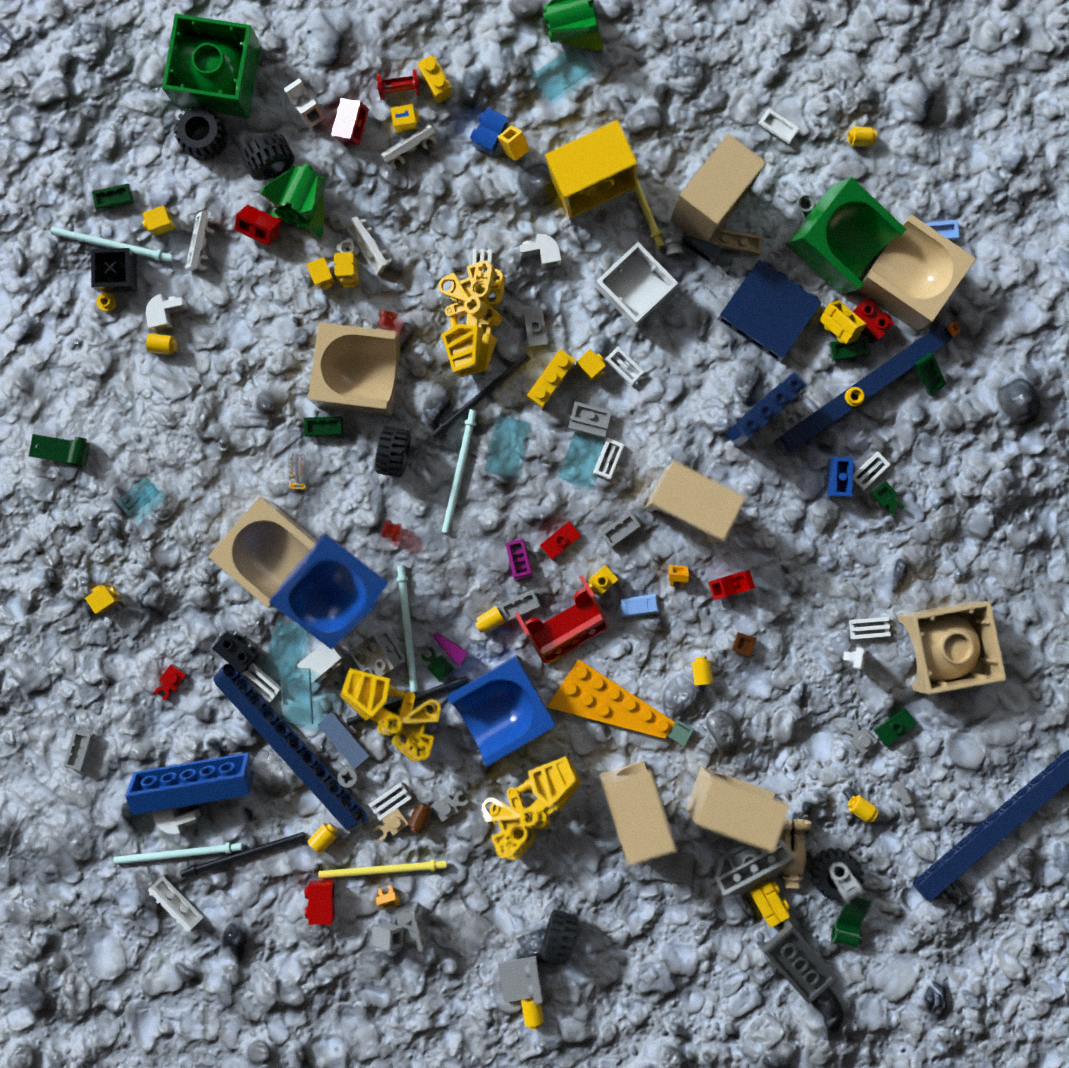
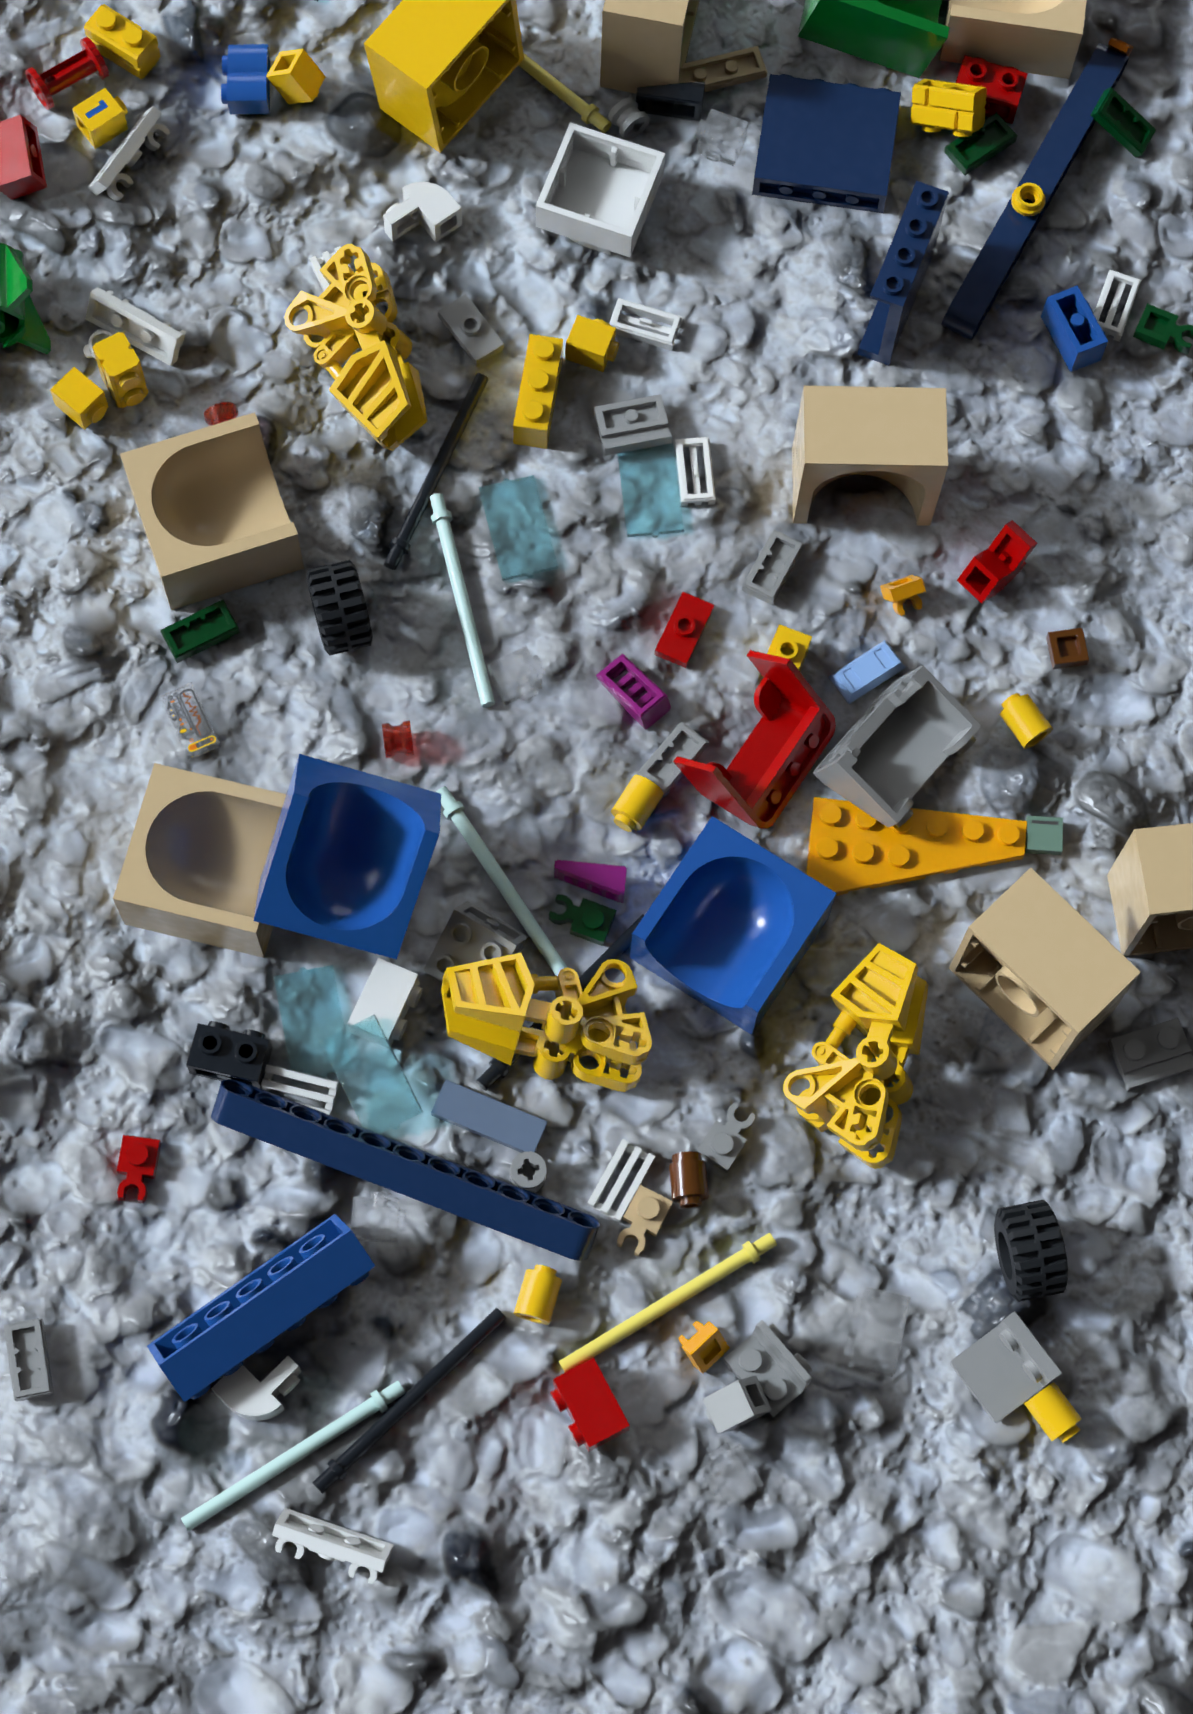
camera: 30 degrees left, 15 degrees down
none -> light grey windscreen [813,665,982,827]

